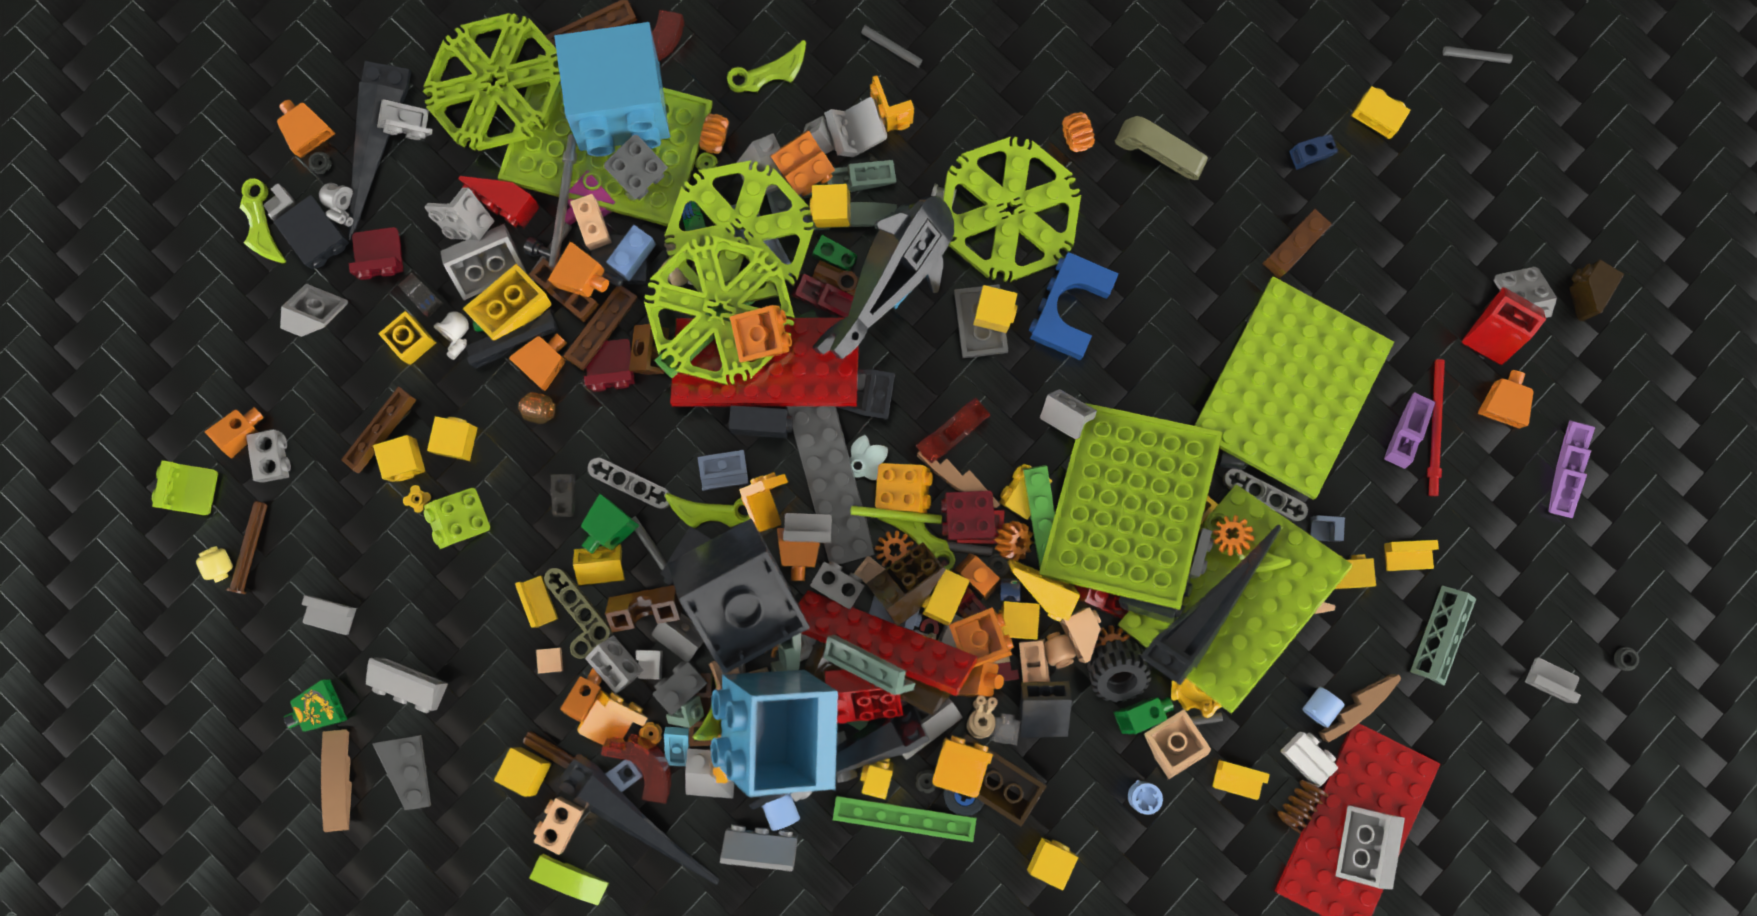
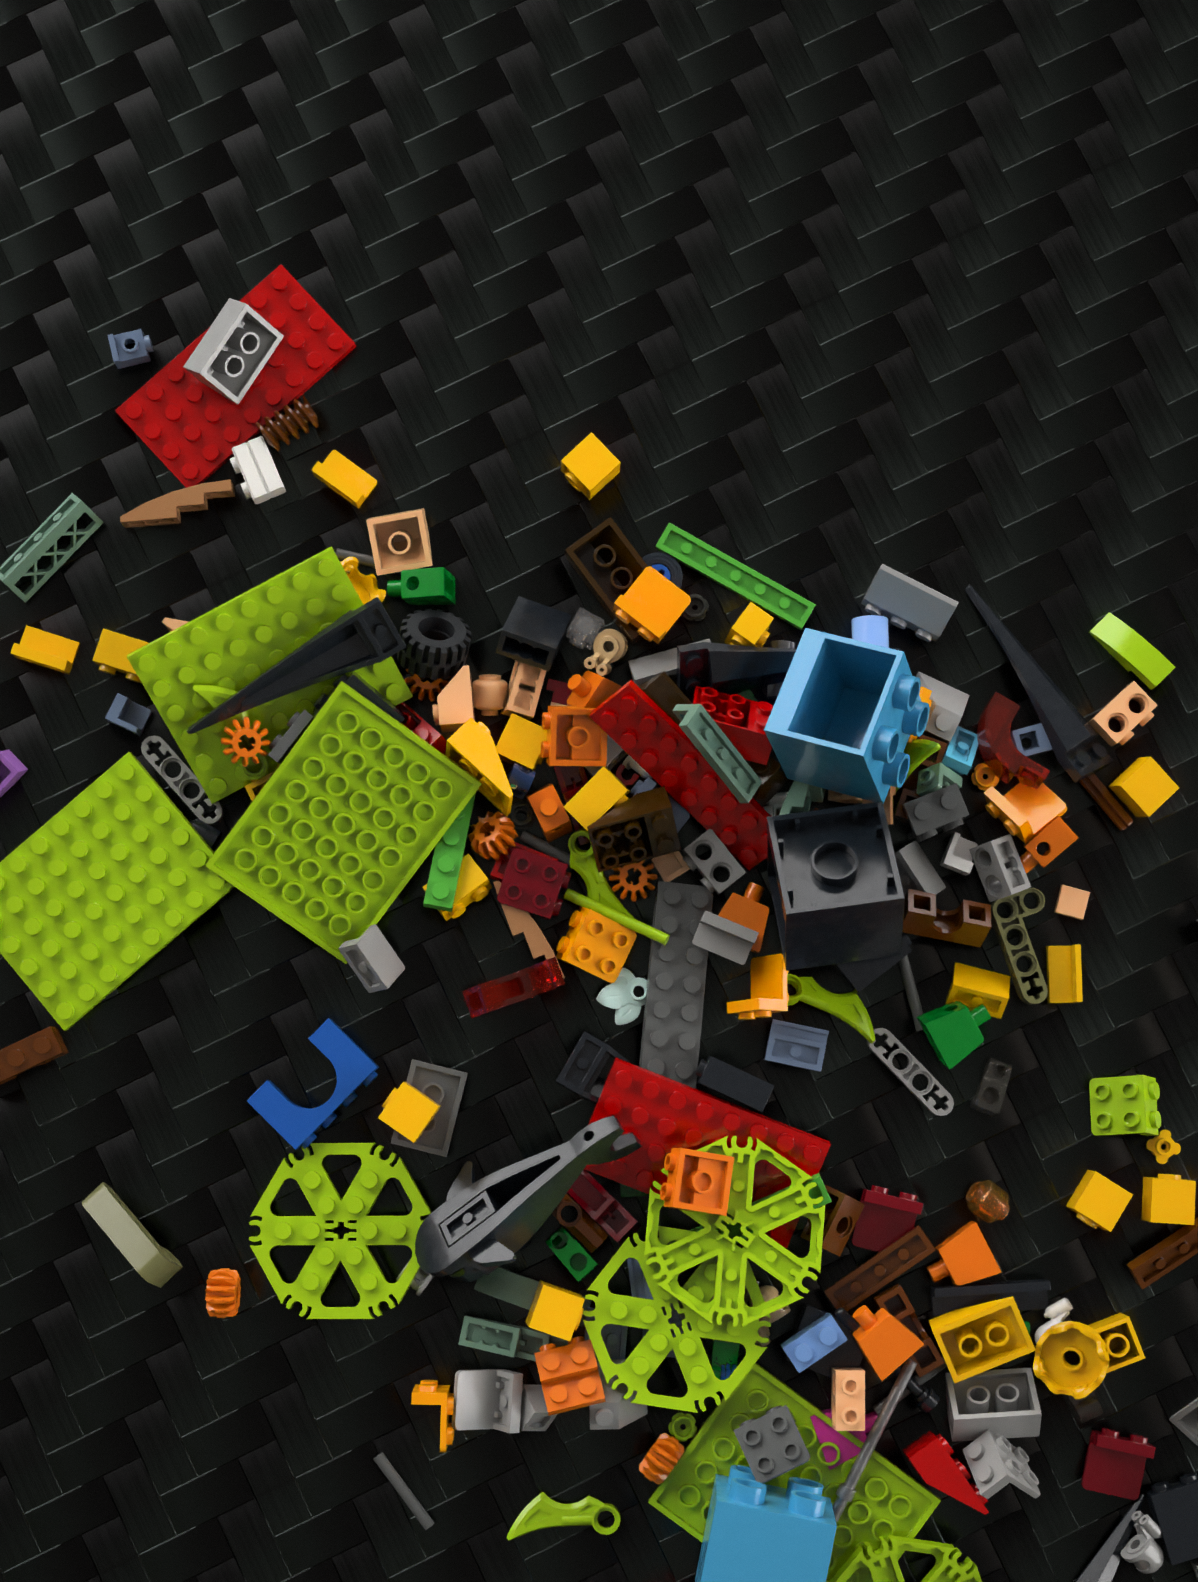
camera: 160 degrees left, 0 degrees up
light blue piece [1127,780,1163,815] -> none
light blue piece [1303,687,1345,728] -> none
none -> sand blue brick [108,329,153,369]
none -> yellow plate [1033,1321,1109,1399]

